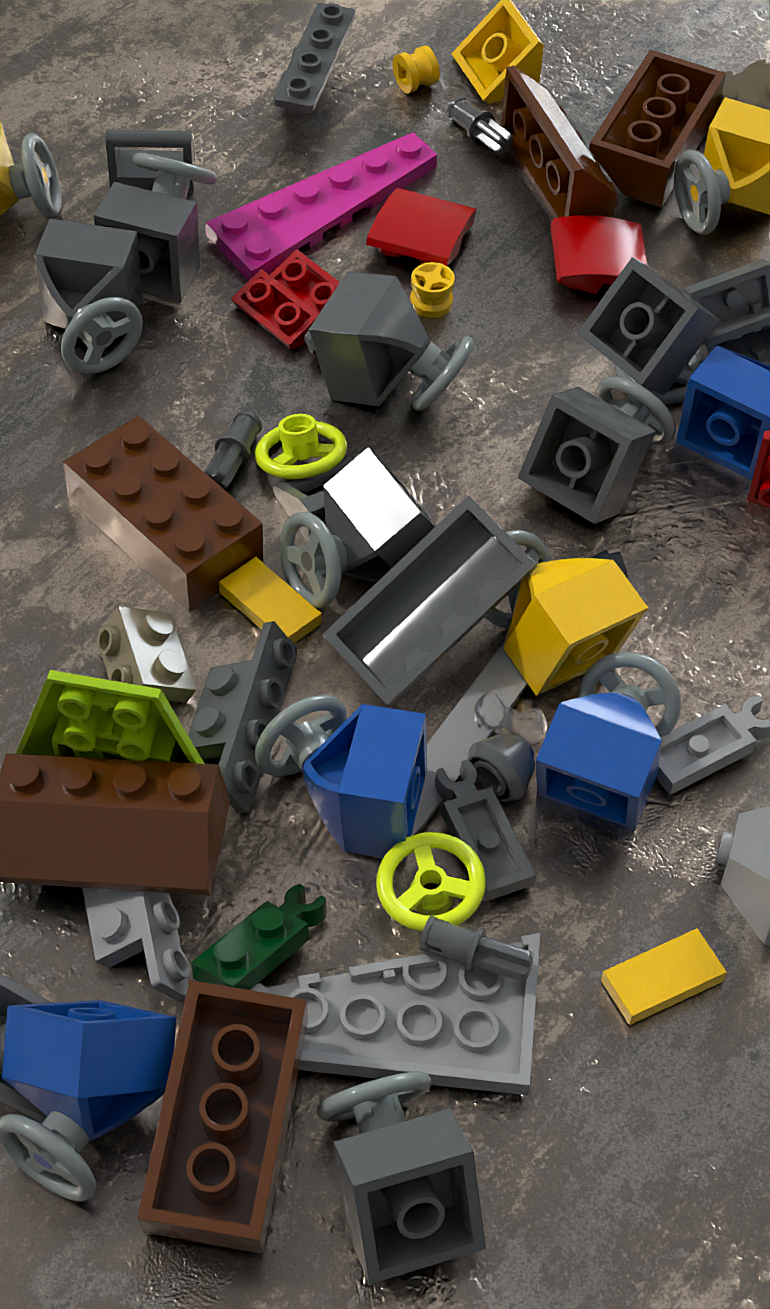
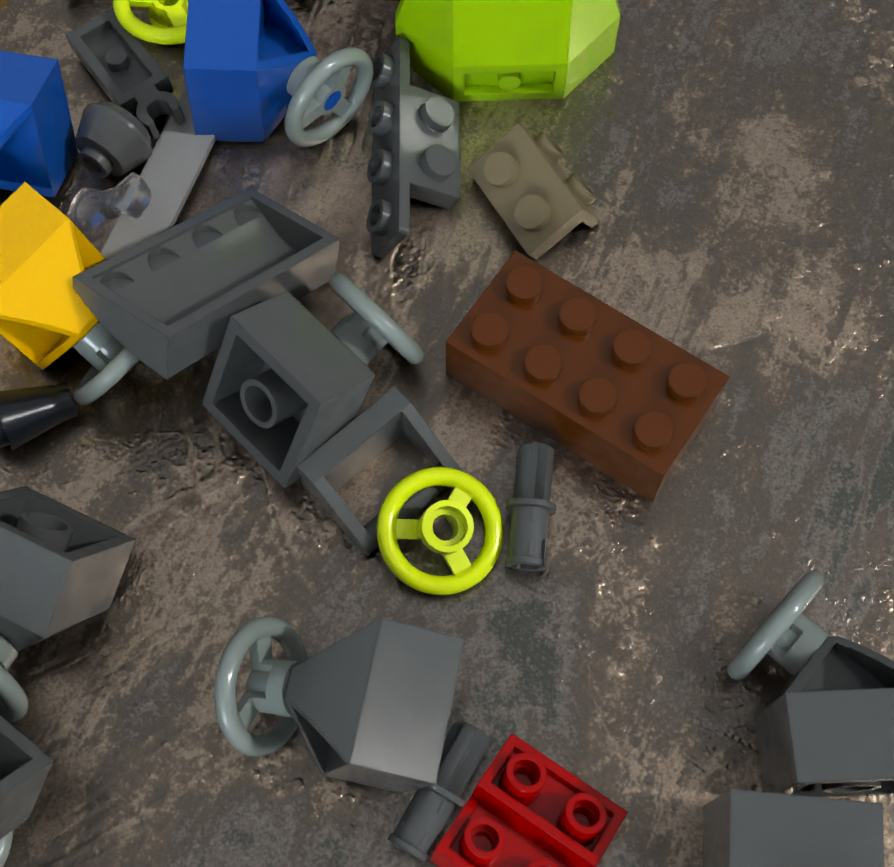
camera: 170 degrees right, 15 degrees up
yellow tile [219,557,322,644] -> none

